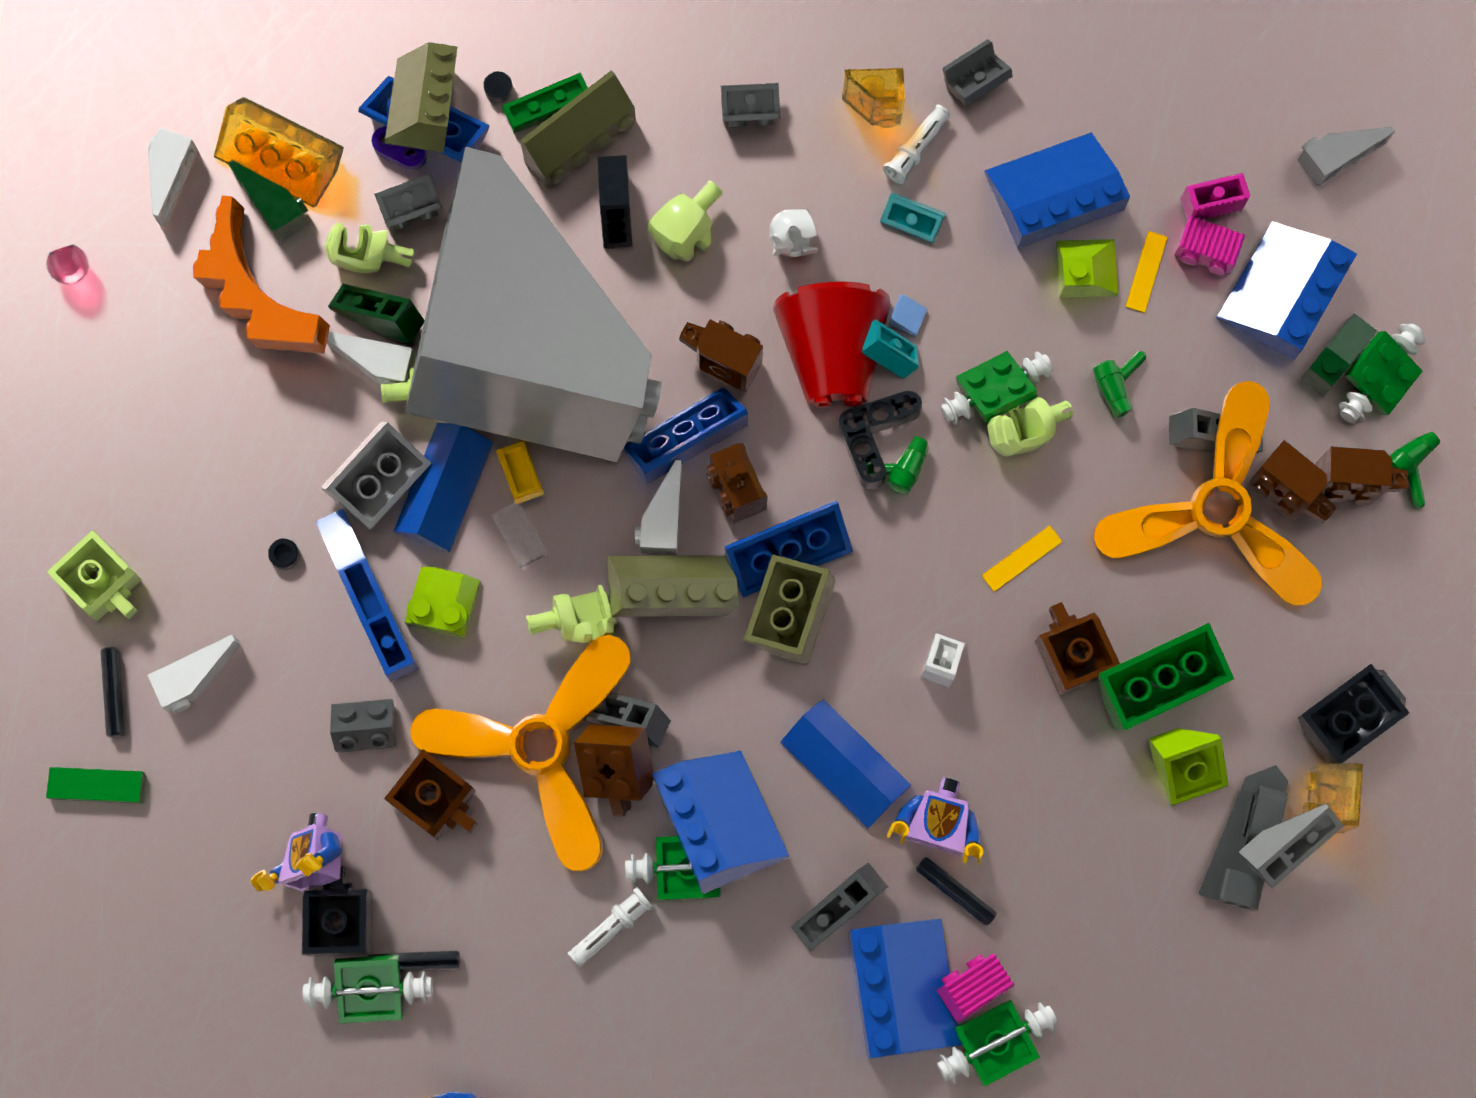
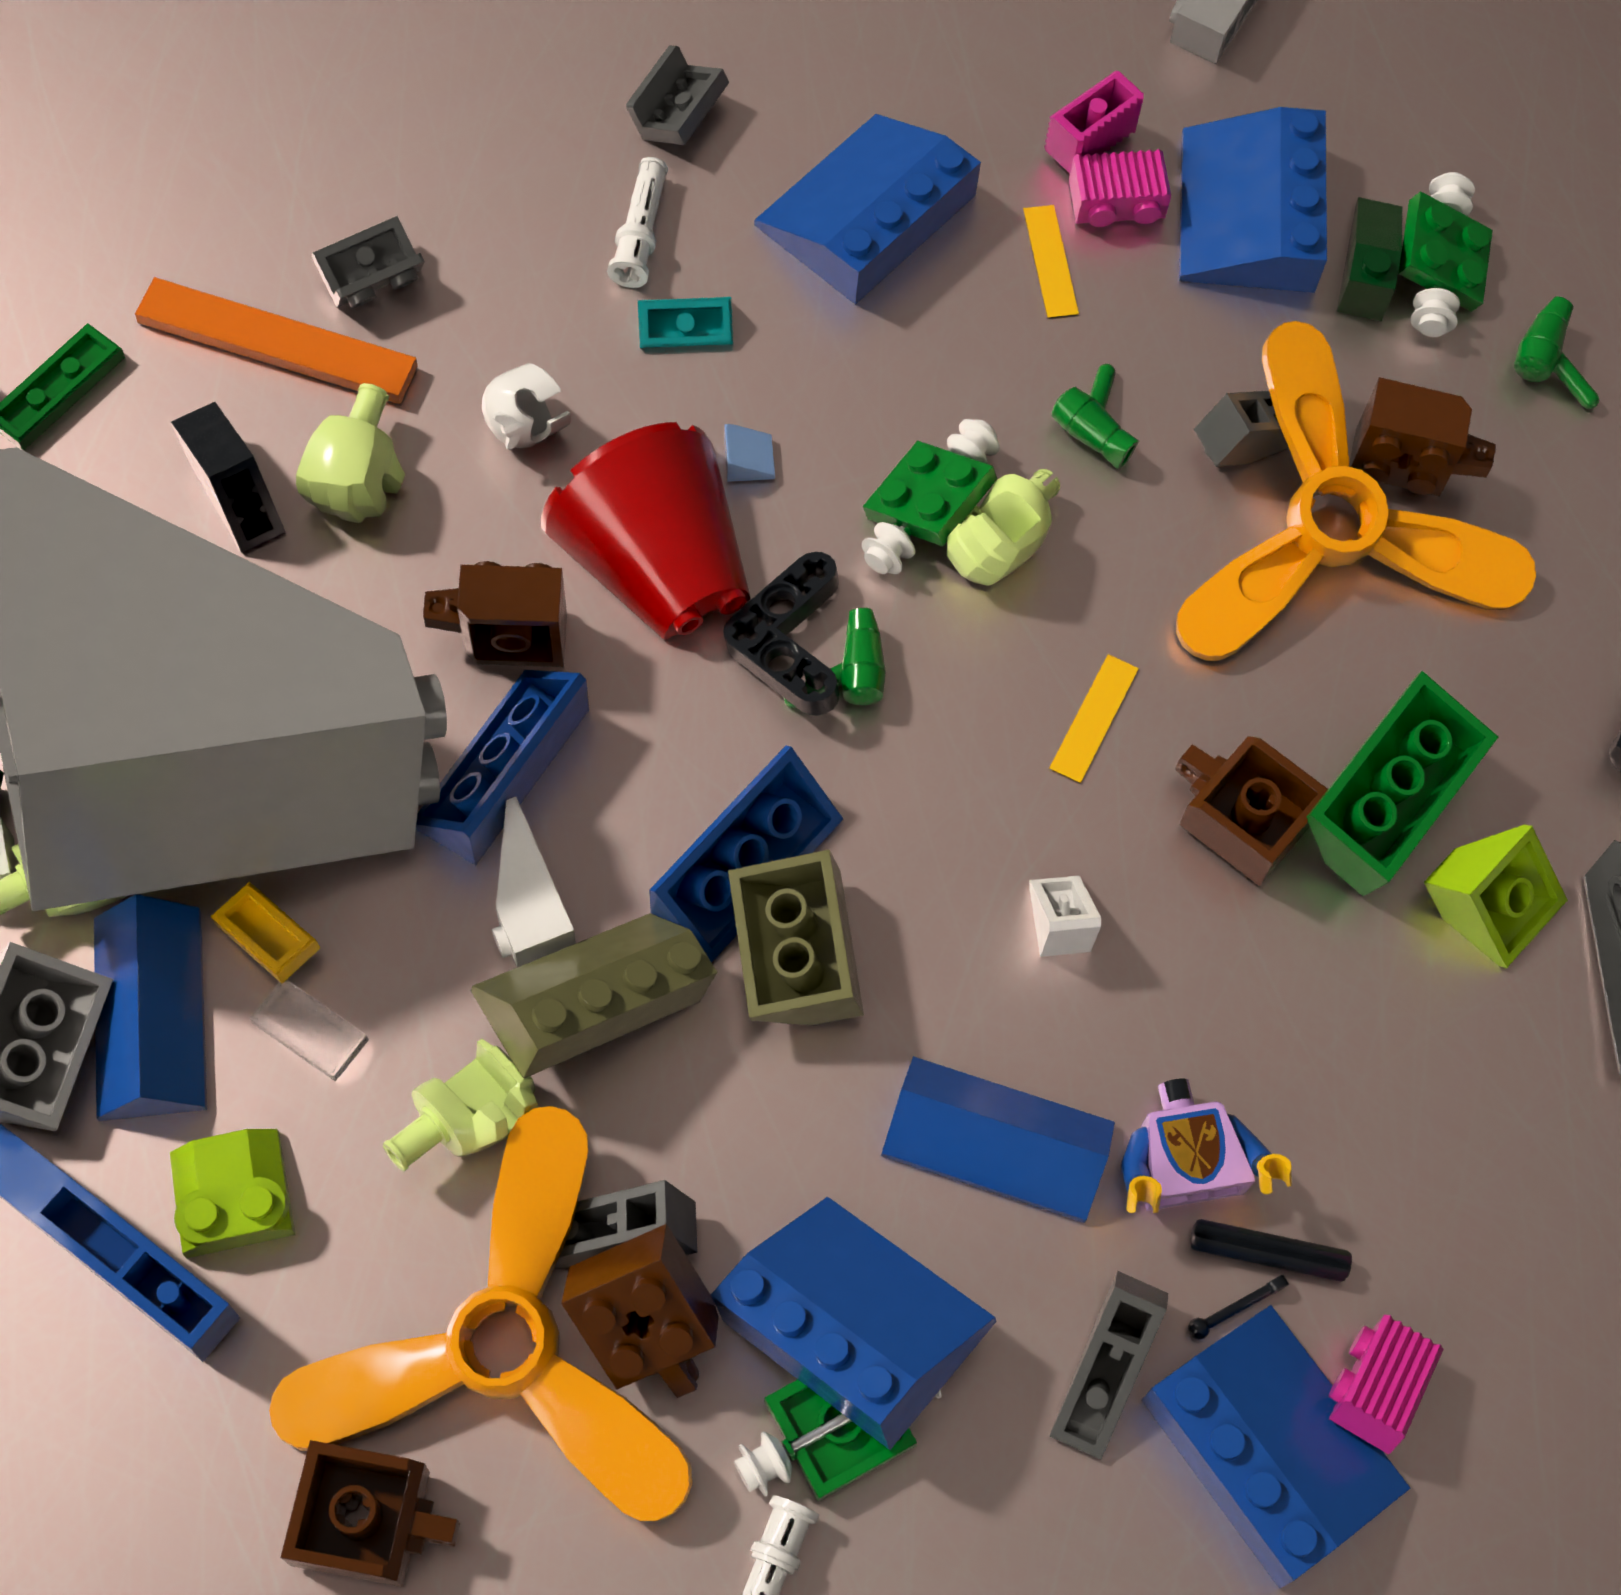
camera: 30 degrees left, 10 degrees down
dark grey bracket [330,699,396,752] -> none
olive slope [520,70,636,188] -> none
reddish brown hinge [707,443,768,524] -> none
clear yellow slope [842,68,905,128] -> none
teal slope [862,320,919,378] -> none
green plate [937,1000,1057,1087] -> none
lime slope [1056,239,1119,298] -> none
reddish brown hinge [1316,446,1408,505] -> none
none -> orange tile [135,277,418,404]
none -> black hinge [1188,1275,1289,1339]

